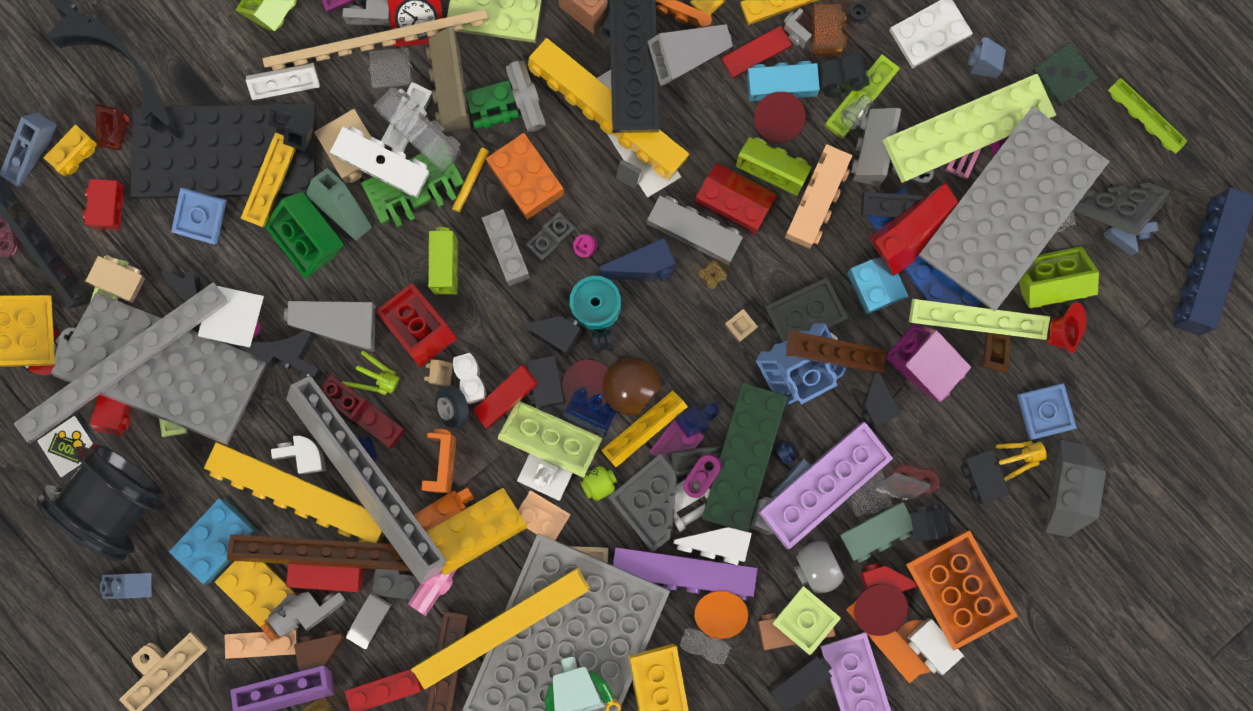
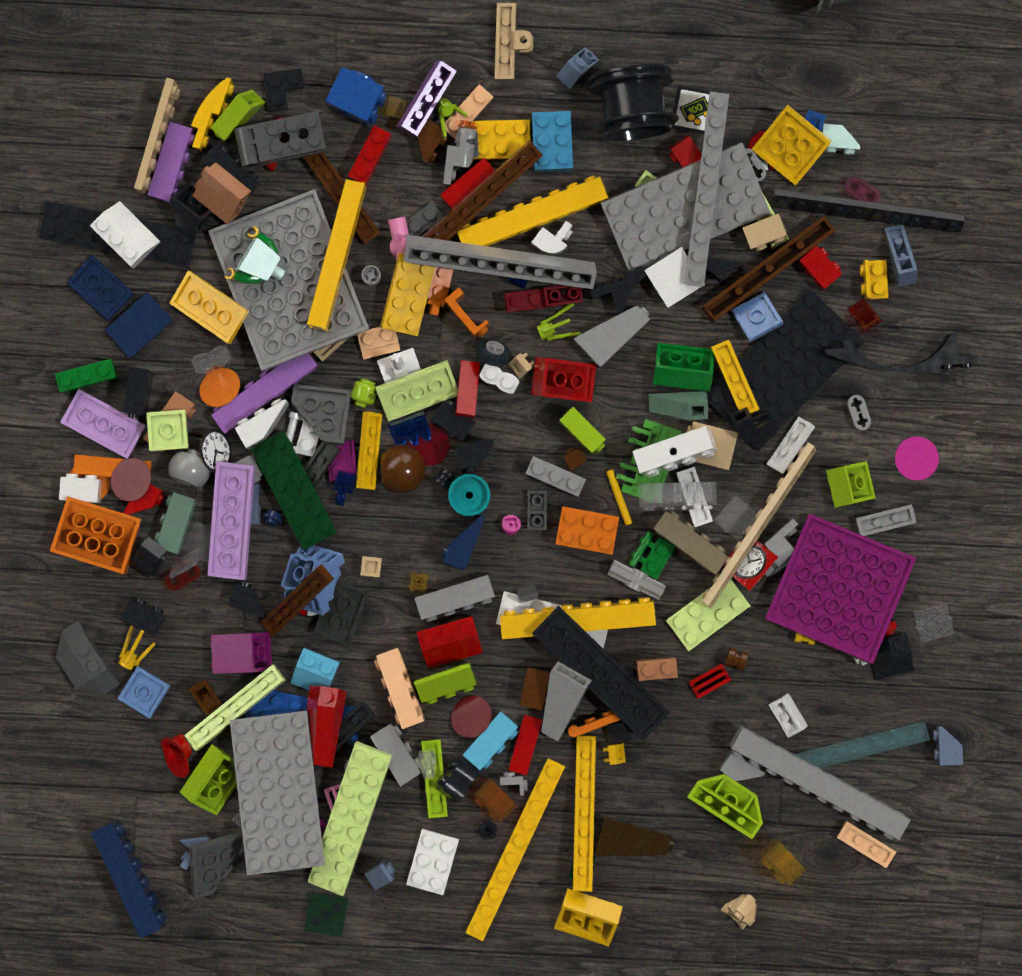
camera: 135 degrees right, 5 degrees up
light grey slope [346,593,392,649] -> none
magenta plate [683,454,721,498] -> none
lime plate [1108,78,1188,154] -> none
none -> sticker [200,429,232,473]
none -> light grey wheel [361,265,381,286]
none -> lime plant [436,98,468,137]
none -> reddish brown brick [519,667,550,710]
none -> reddish brown plate [563,447,588,471]
none -> reddish brown tile [702,215,836,323]
none -> light grey beam [847,395,871,431]

